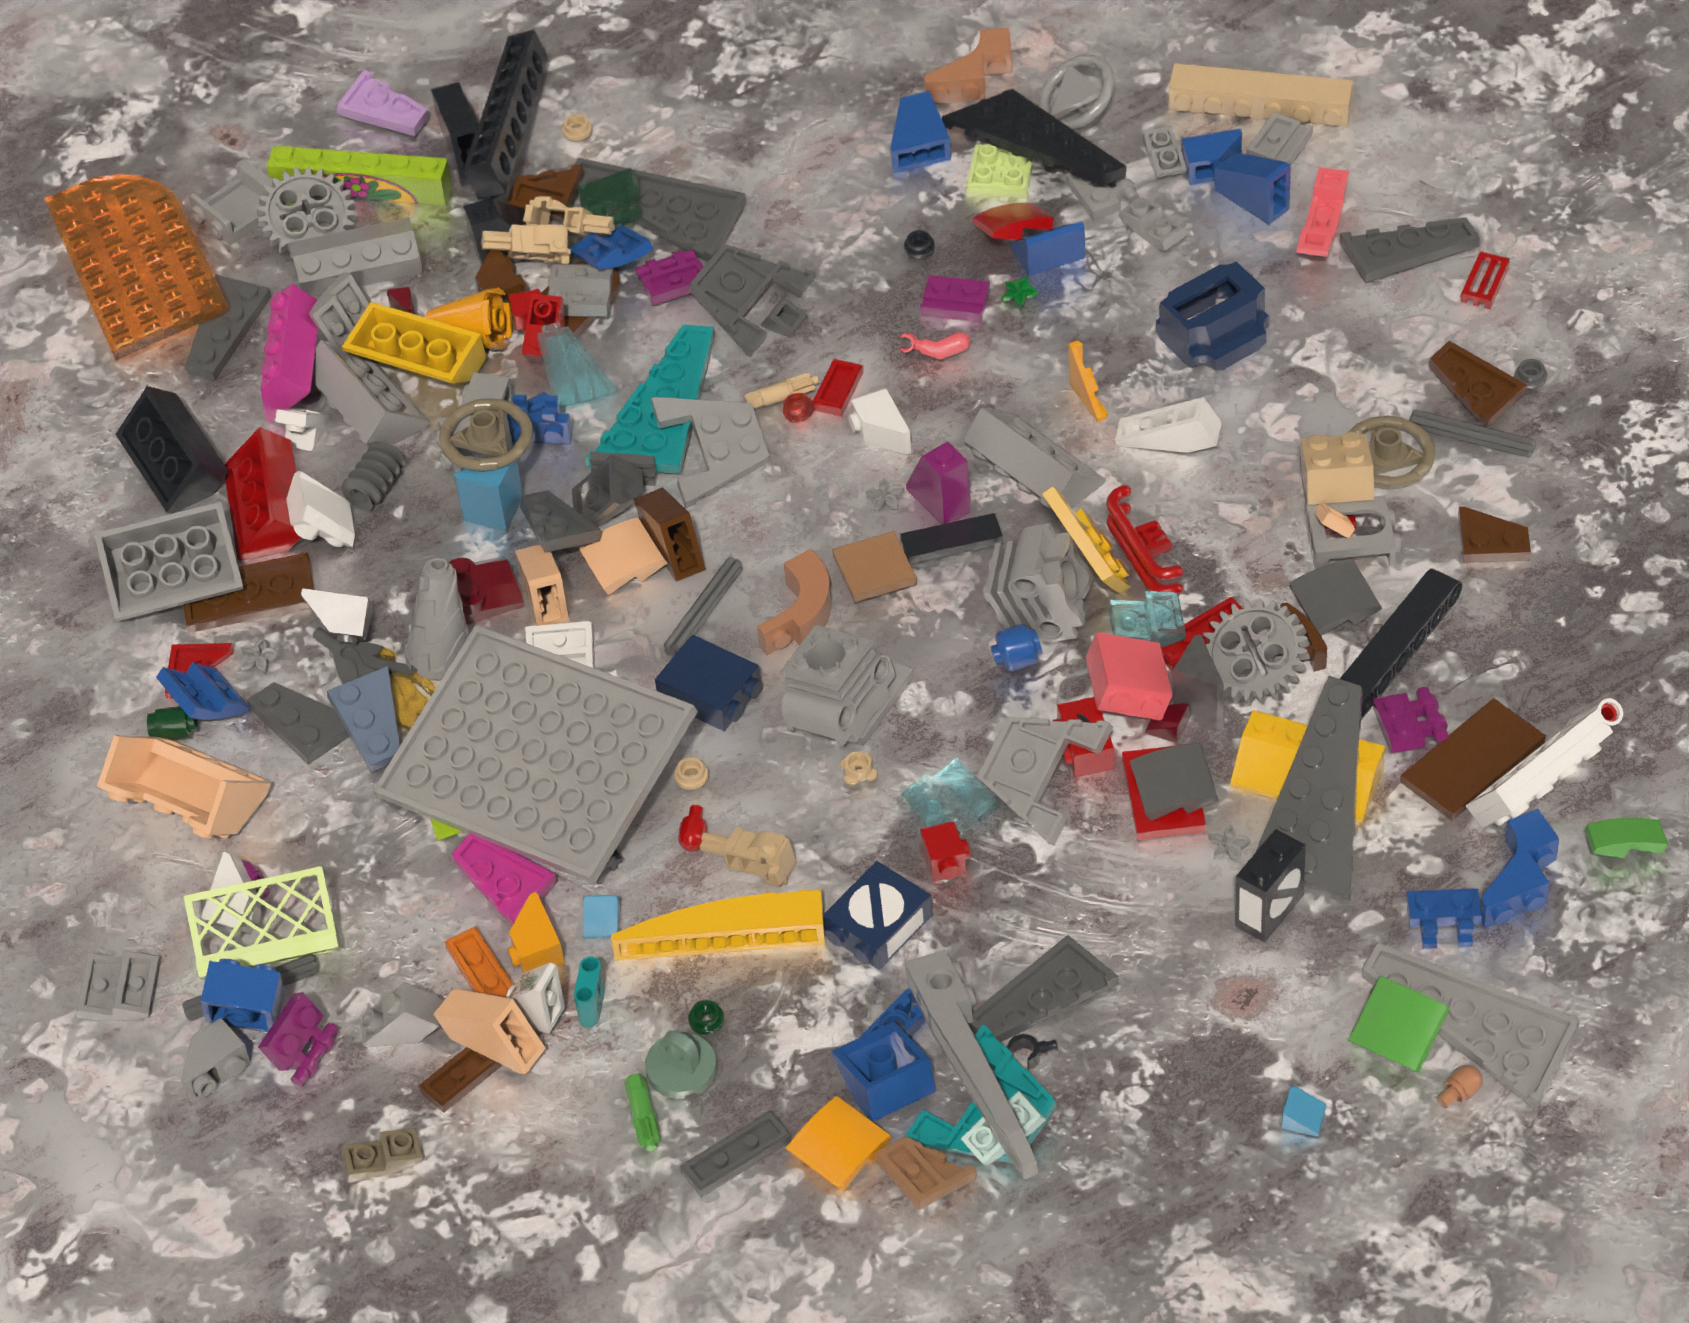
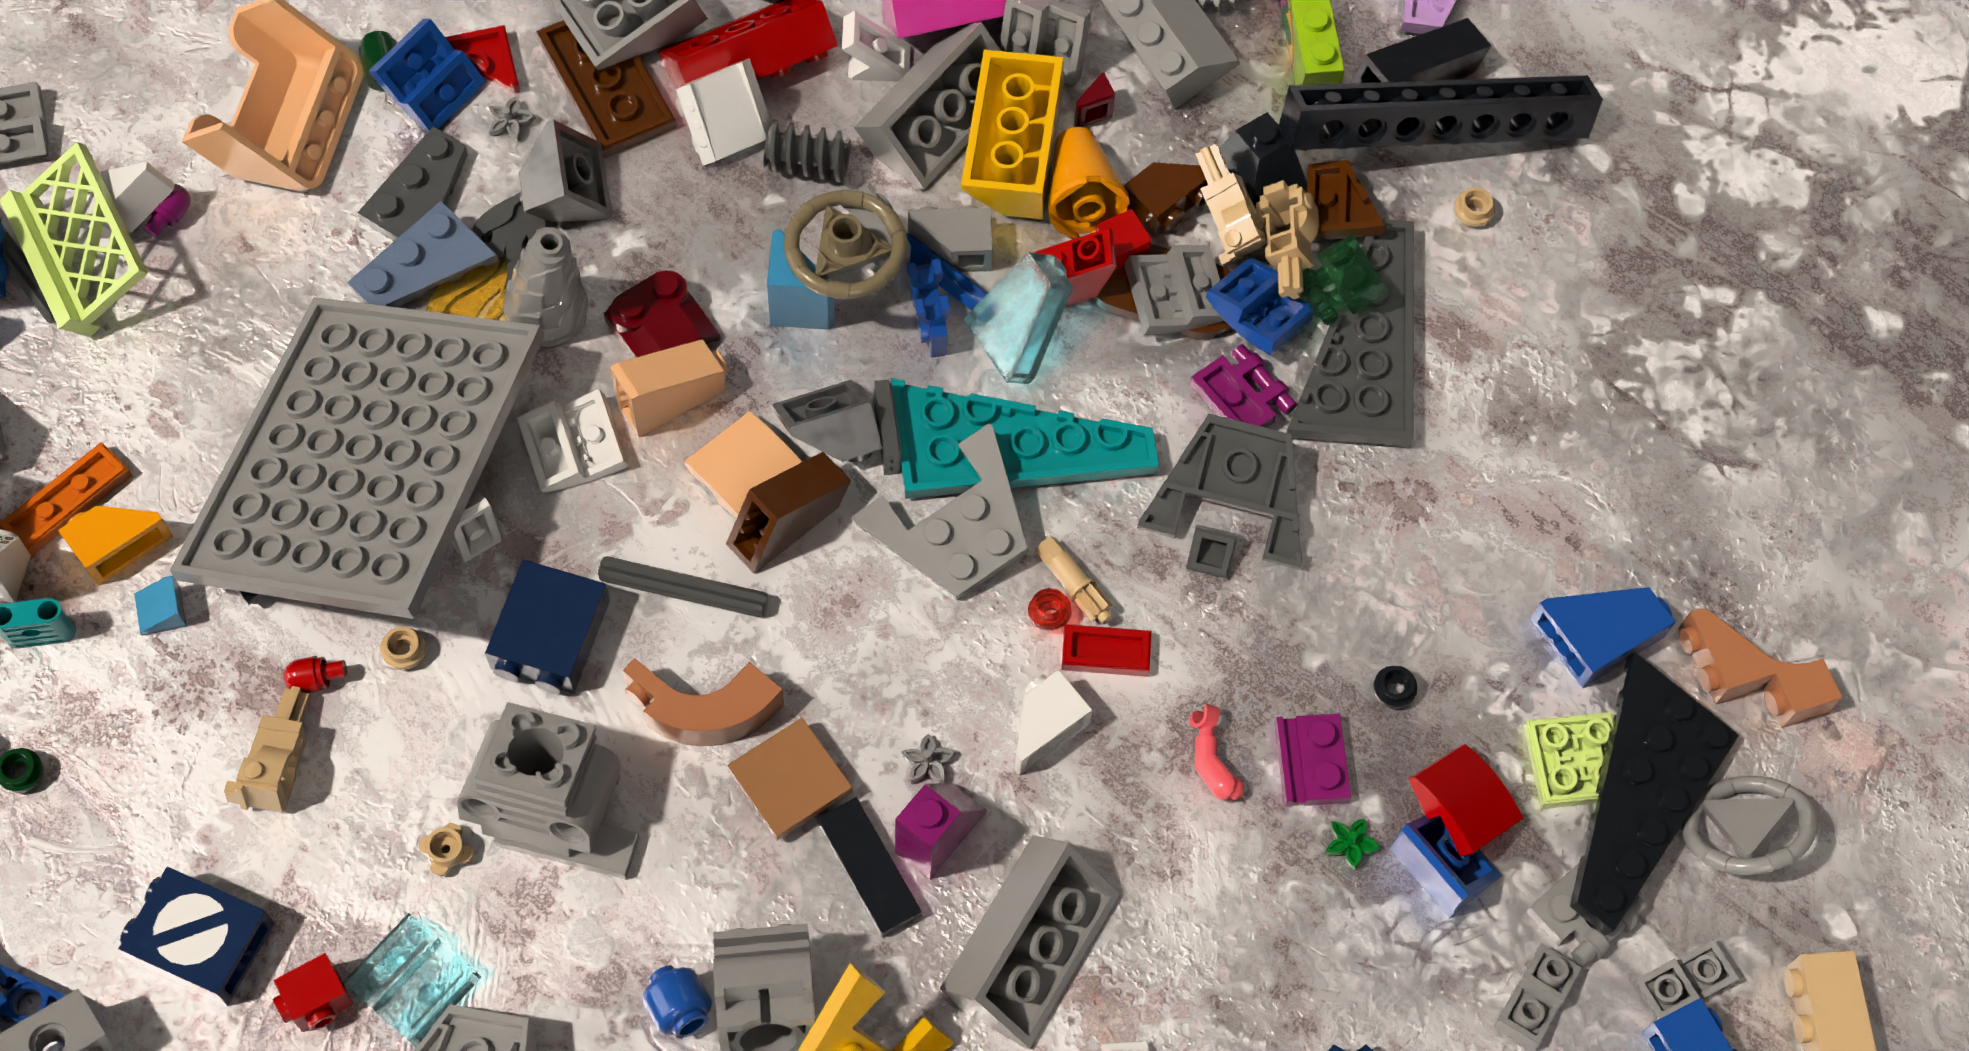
camera: 65 degrees right, 15 degrees up
dark pink wing [451,833,557,926] -> none
dark grey wing [520,490,601,552] -> none
yellow slope [611,889,825,961] -> none
light orange tile [1068,340,1108,422] -> none

